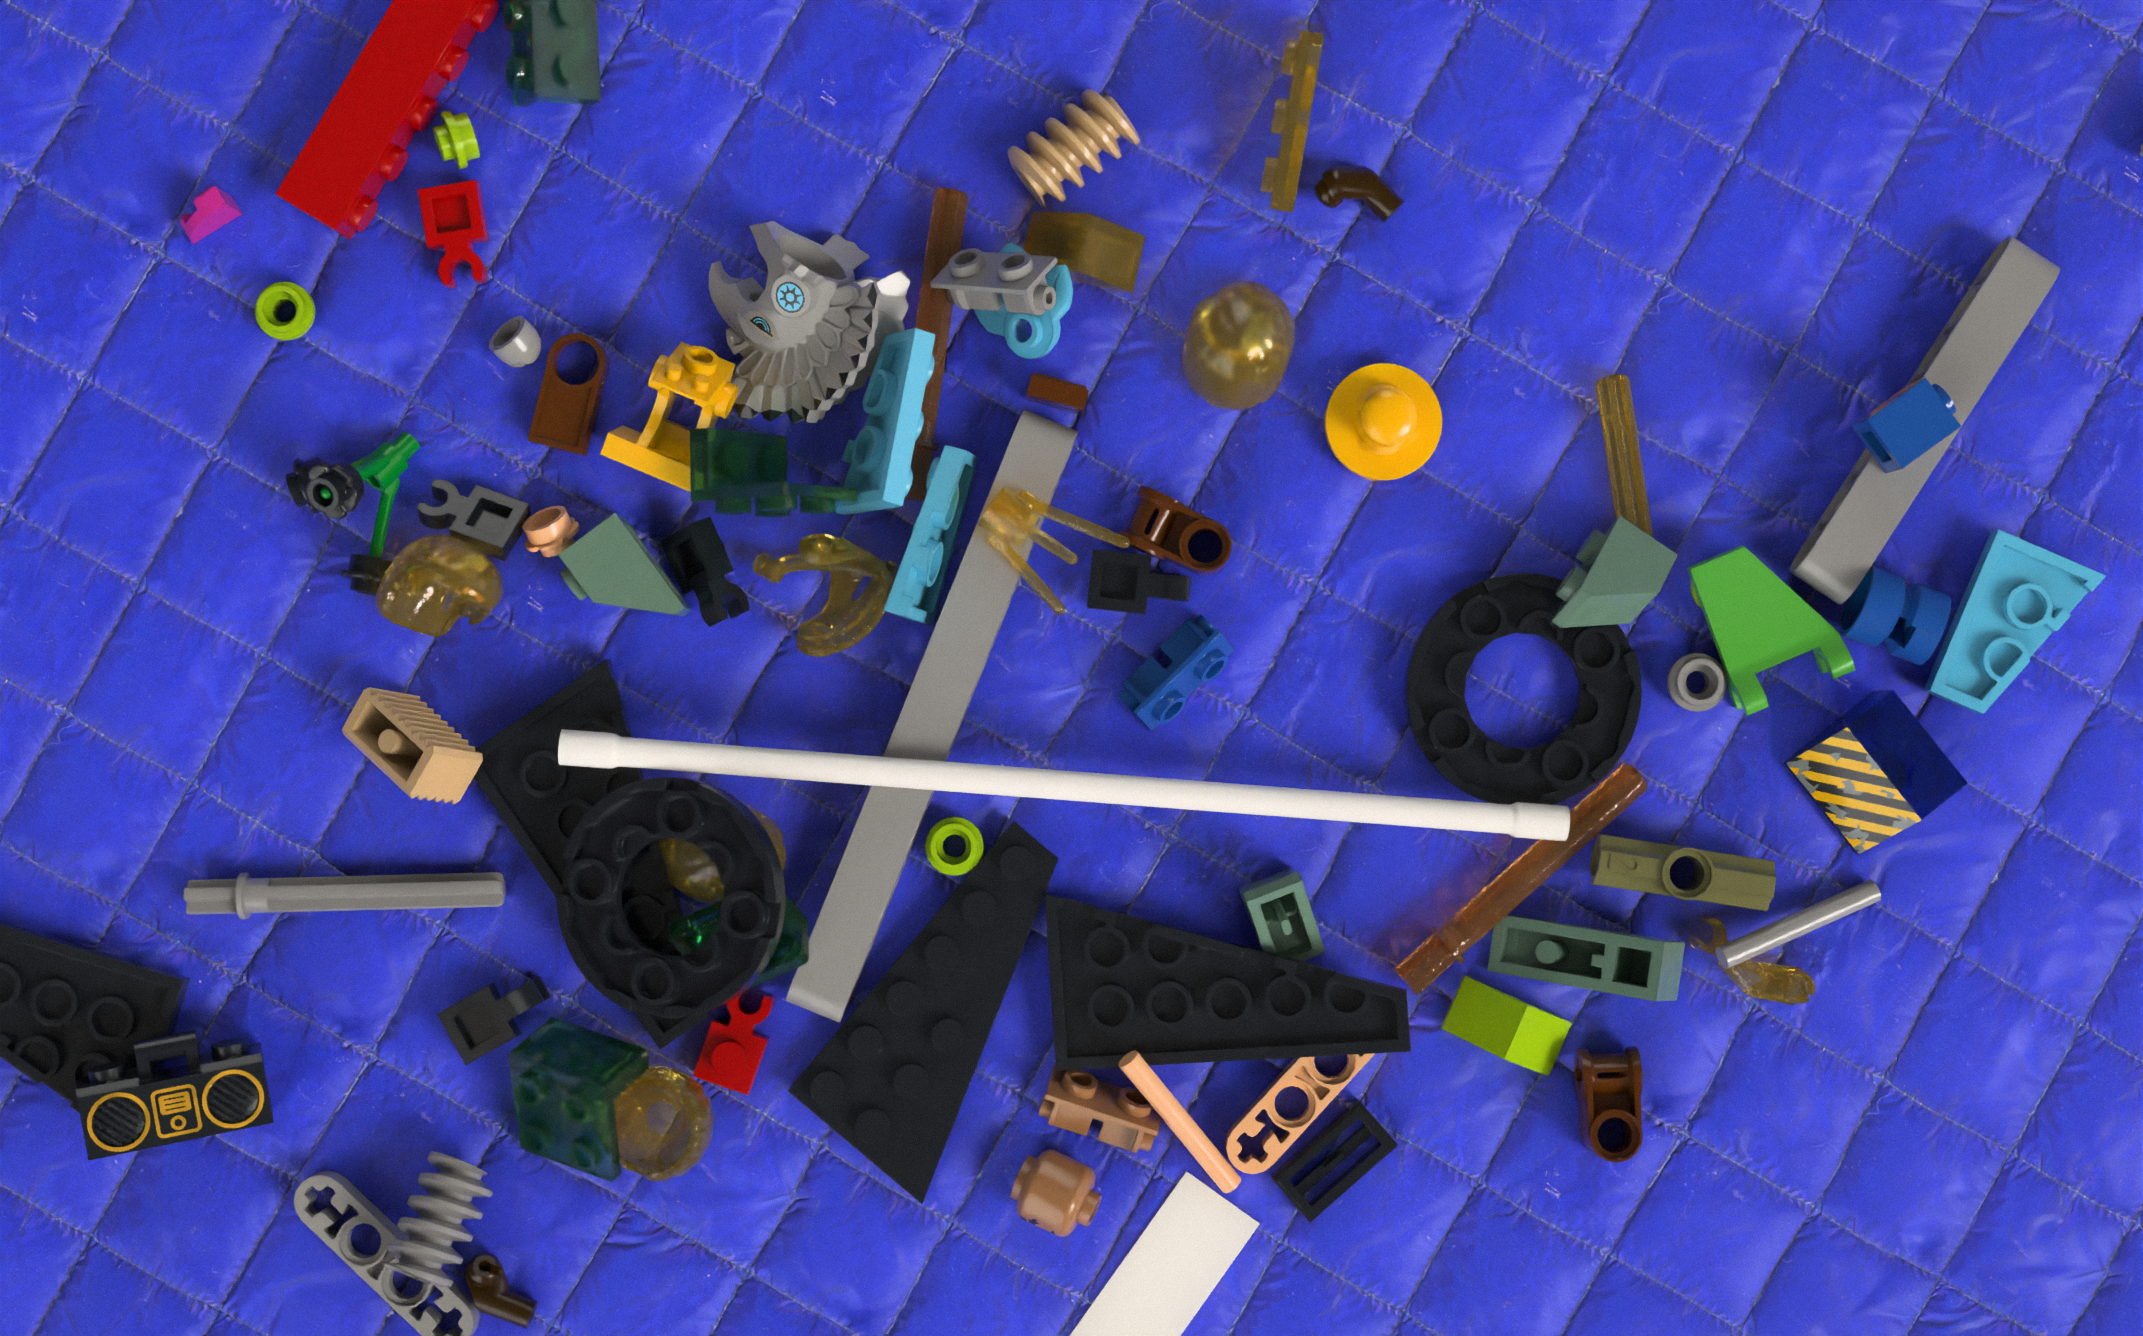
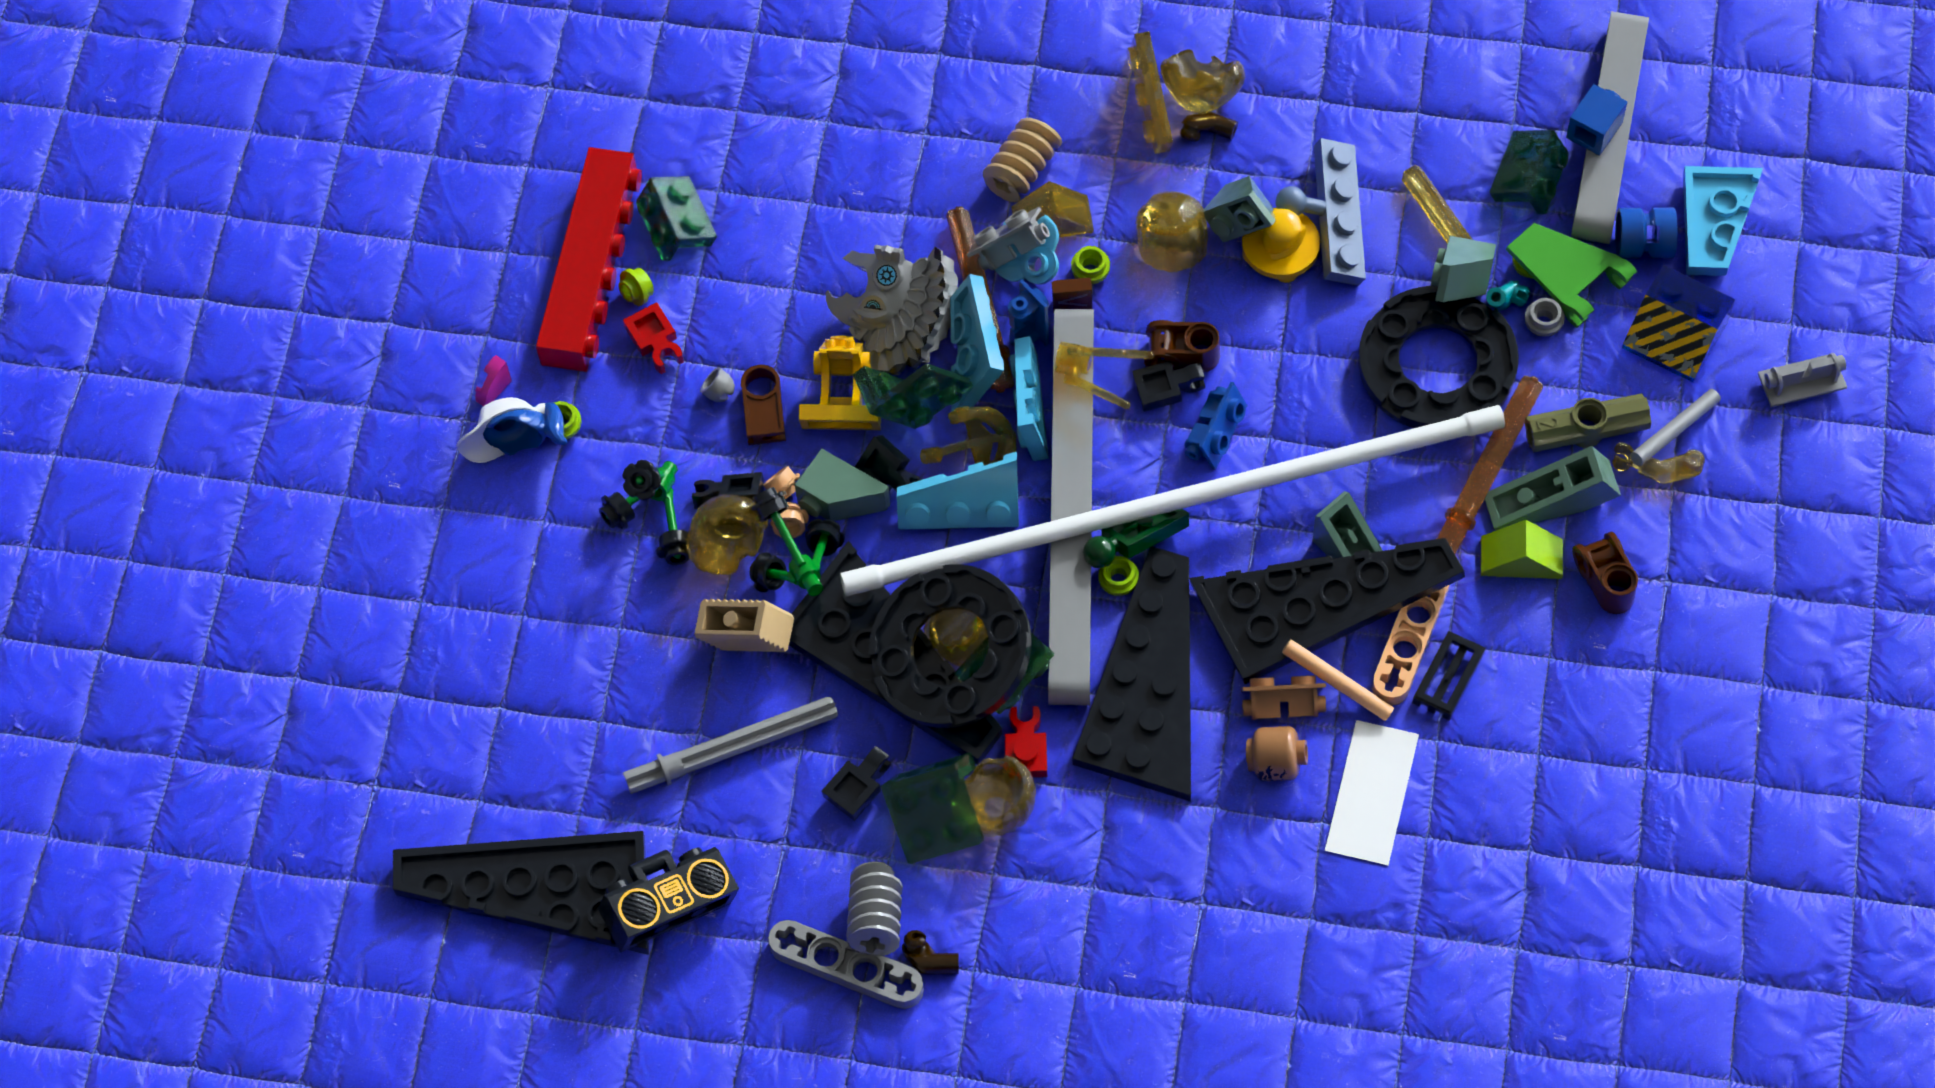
camera: 15 degrees left, 25 degrees down
none -> blue hair [456,397,568,463]
none -> plant [749,487,845,596]
none -> light nougat plate [771,502,809,538]
none -> medium azure wing [897,451,1019,529]
none -> blue hinge [1008,279,1050,347]
none -> lime plate [1071,246,1110,284]
none -> dark green plate [1083,509,1189,568]
none -> clear yellow piece [1160,49,1245,113]
none -> sand green slope [1201,176,1276,243]
none -> plate [1275,138,1366,286]
none -> teal arm [1486,280,1530,311]
none -> bracket [1489,130,1569,214]
none -> light grey hinge [1758,353,1847,407]

